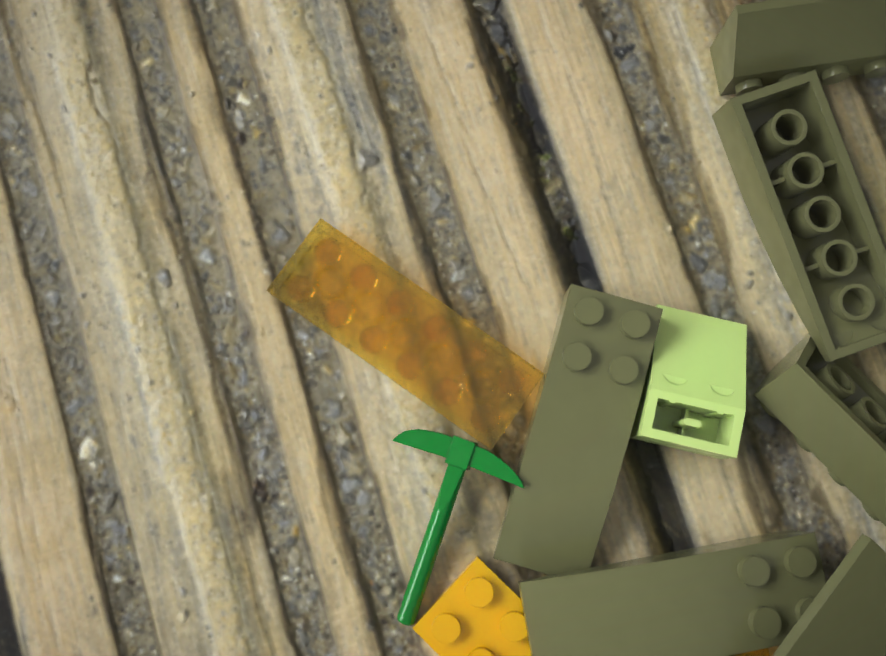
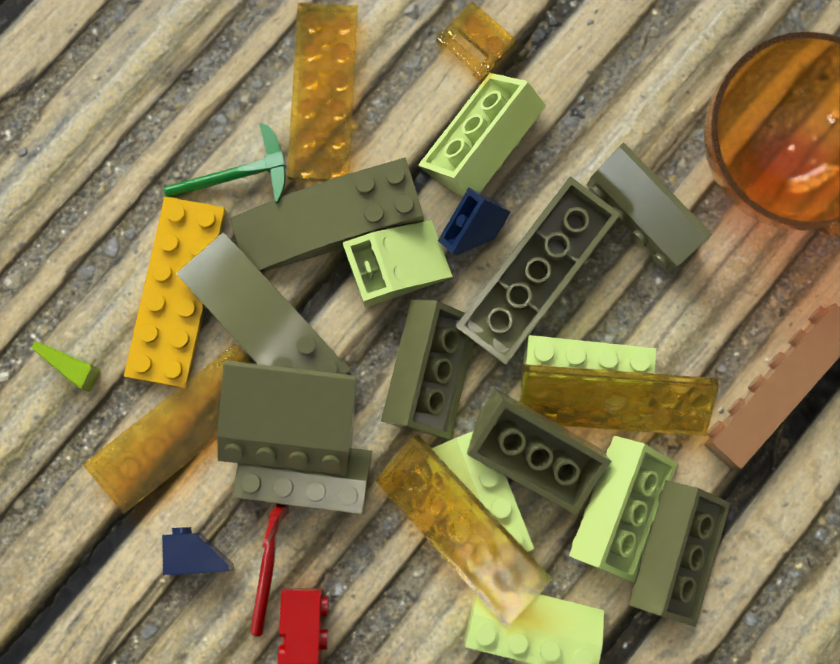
camera: 55 degrees right, 0 degrees up
none -> yellowish green slope [418,73,546,196]
none -> clear yellow plate [436,1,517,82]
none -> dark blue slope [438,188,511,255]

